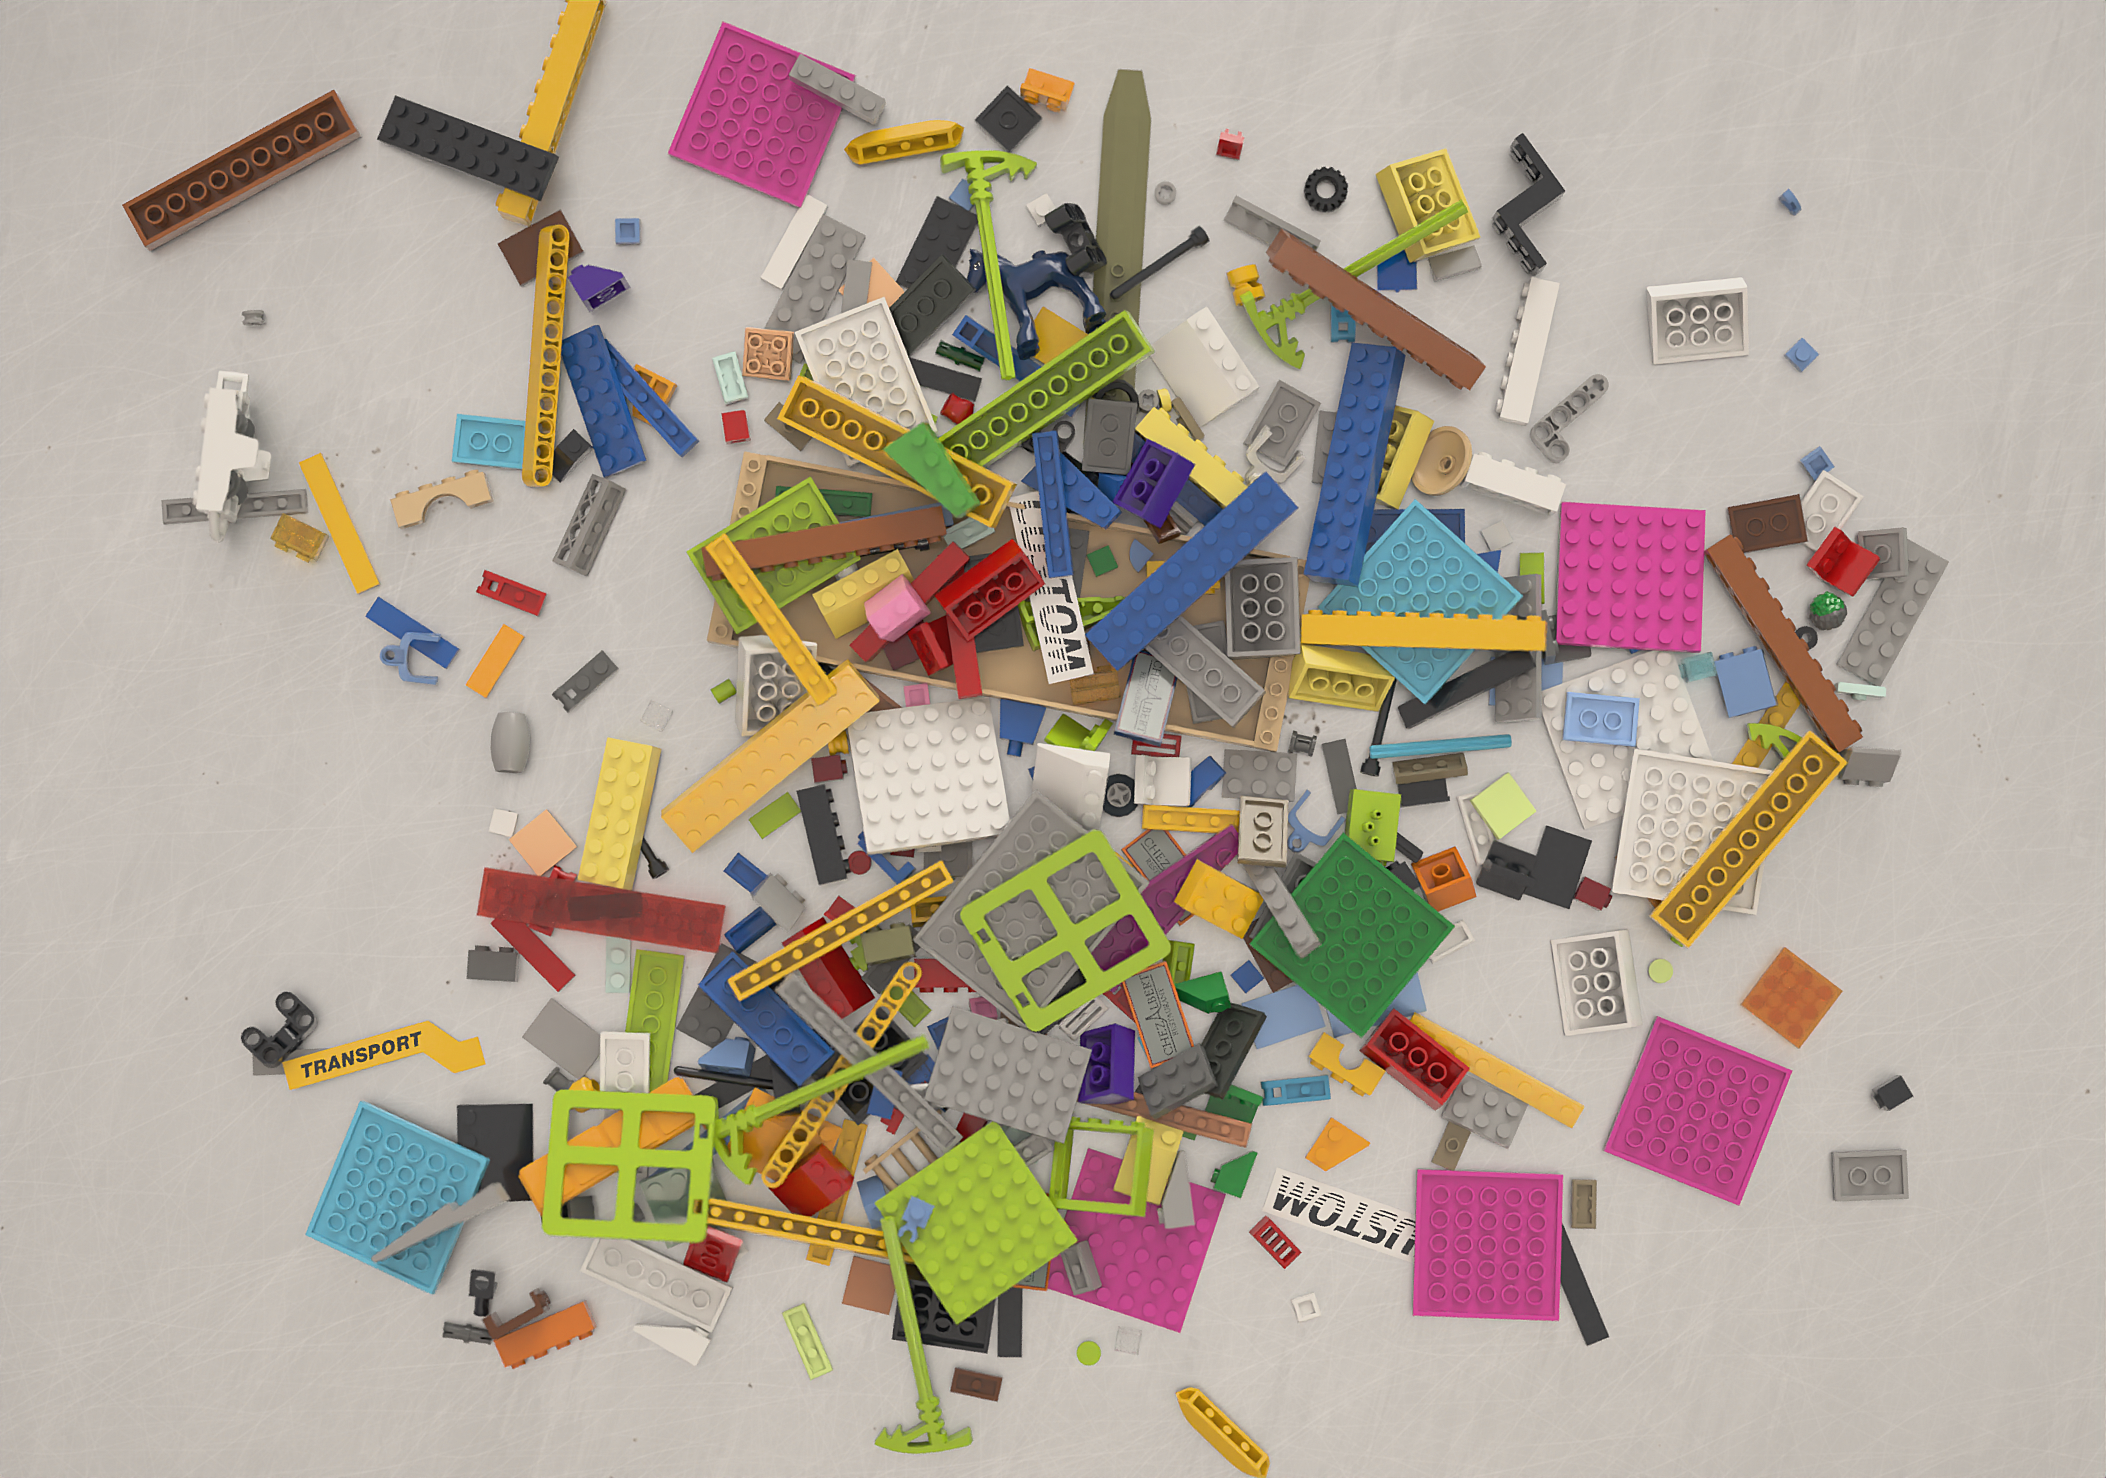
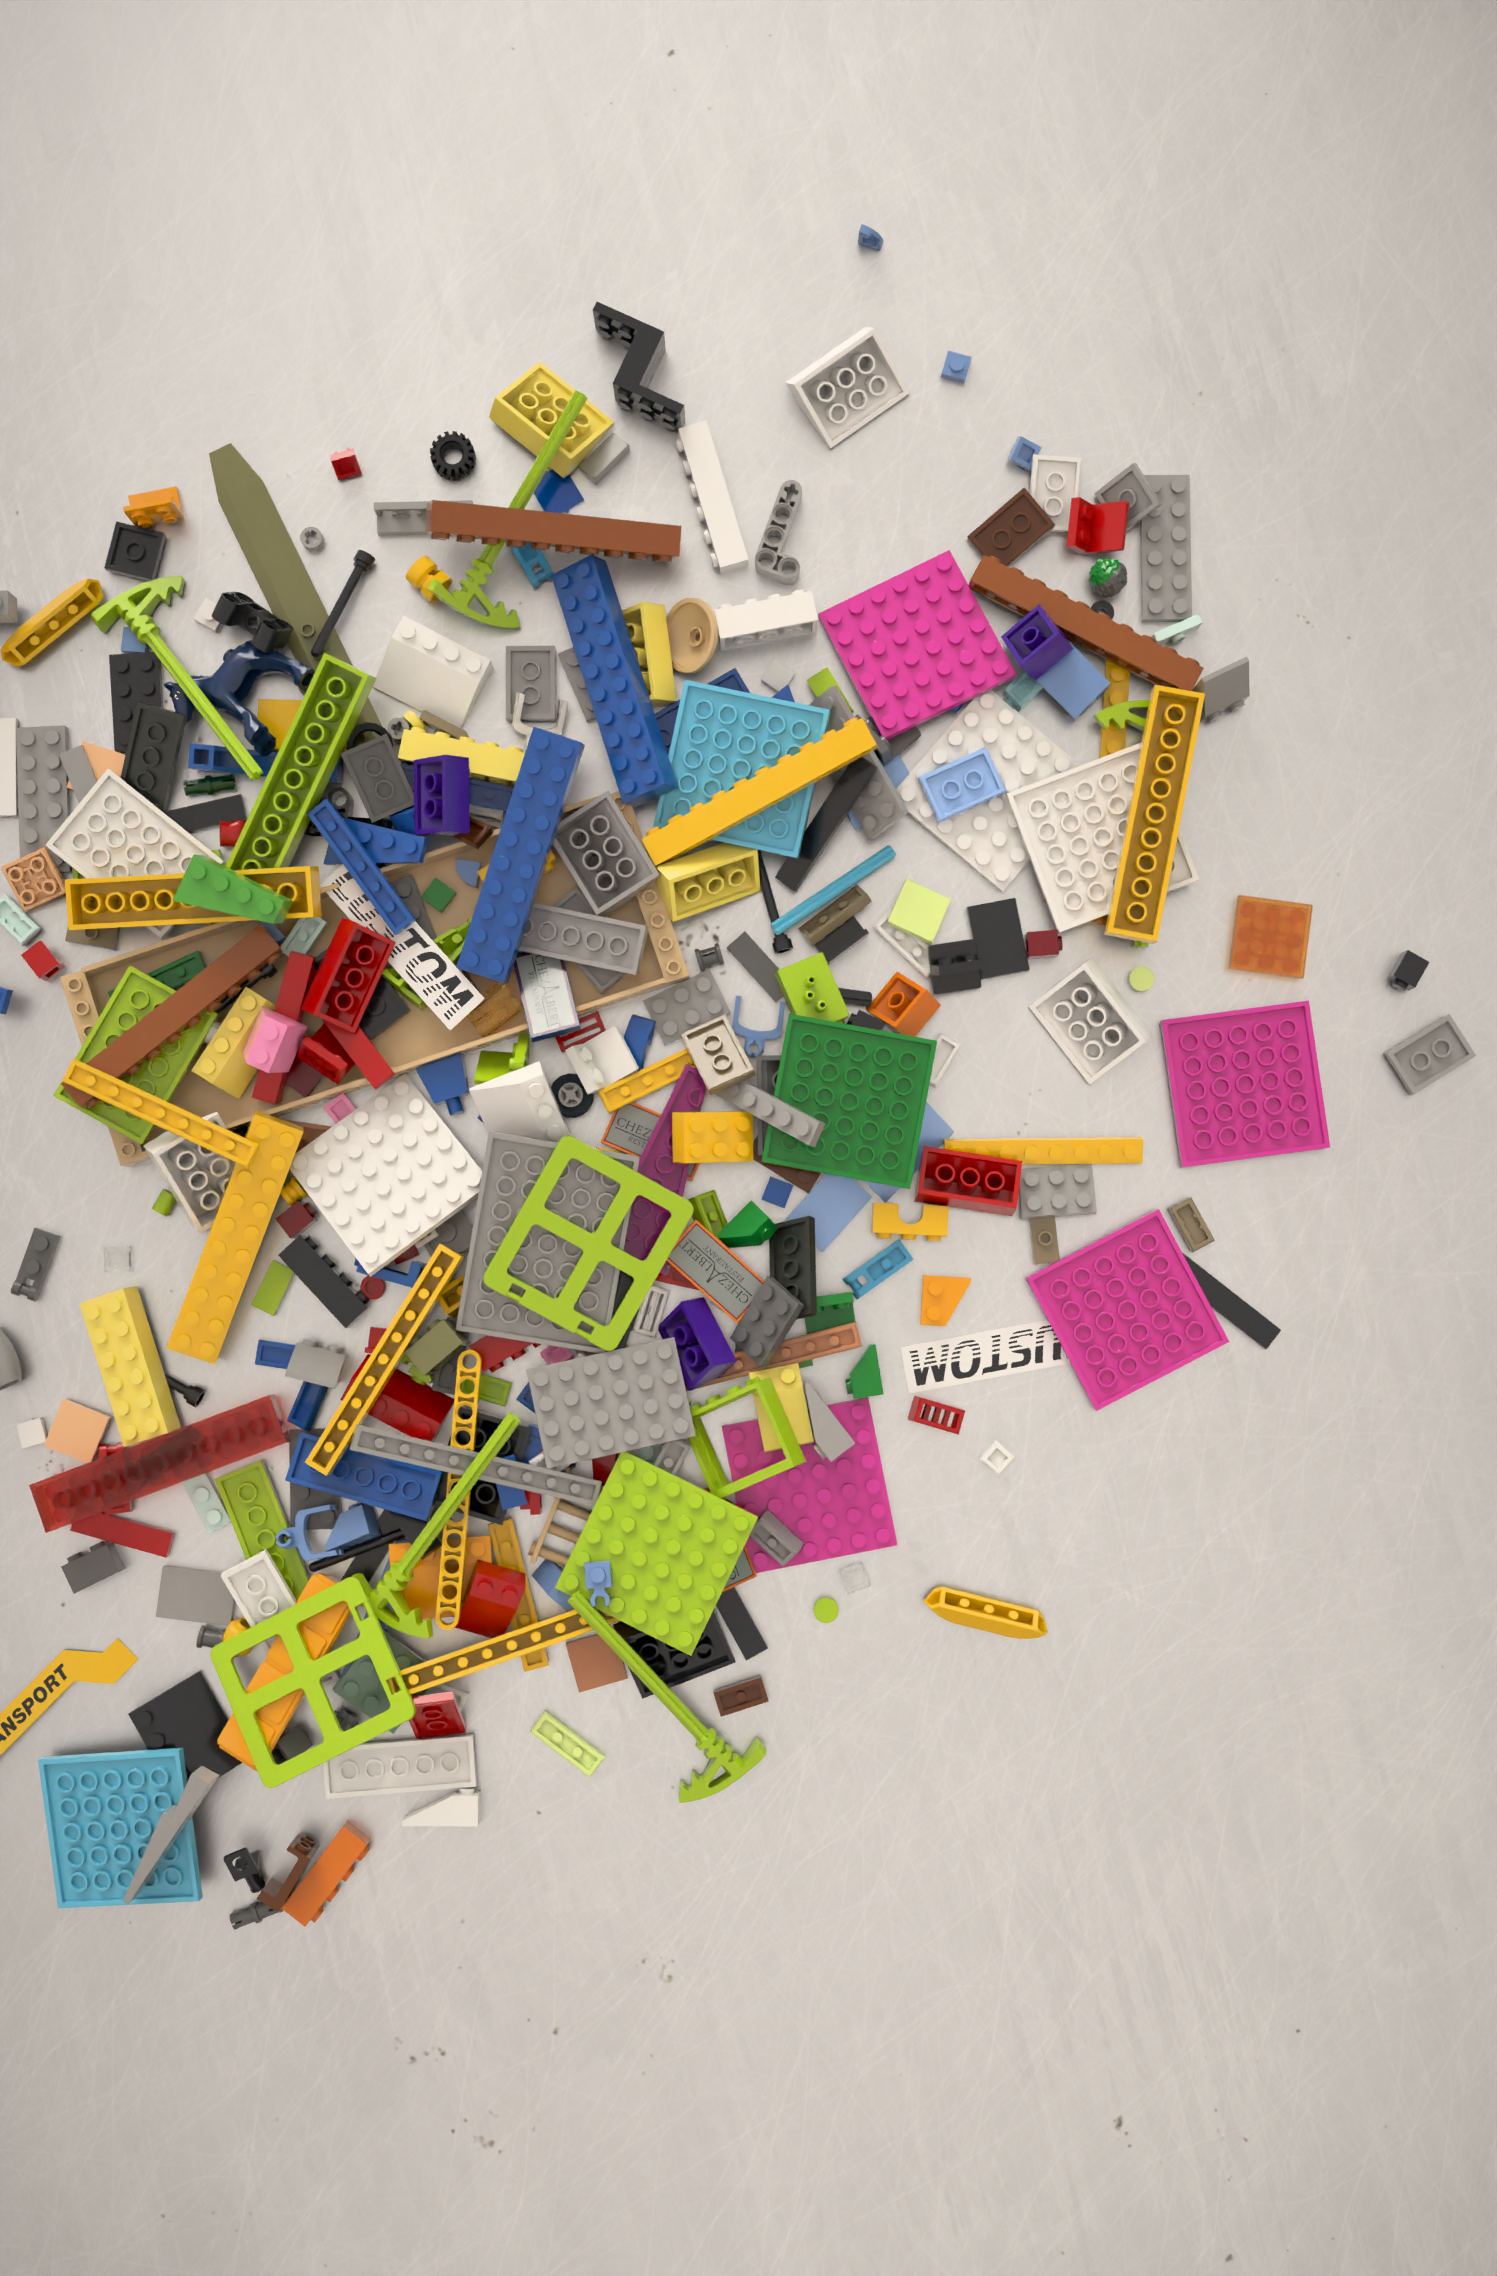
camera: 25 degrees left, 0 degrees up
none -> medium blue piece [275,1504,344,1561]
none -> dark purple slope [1001,604,1074,681]

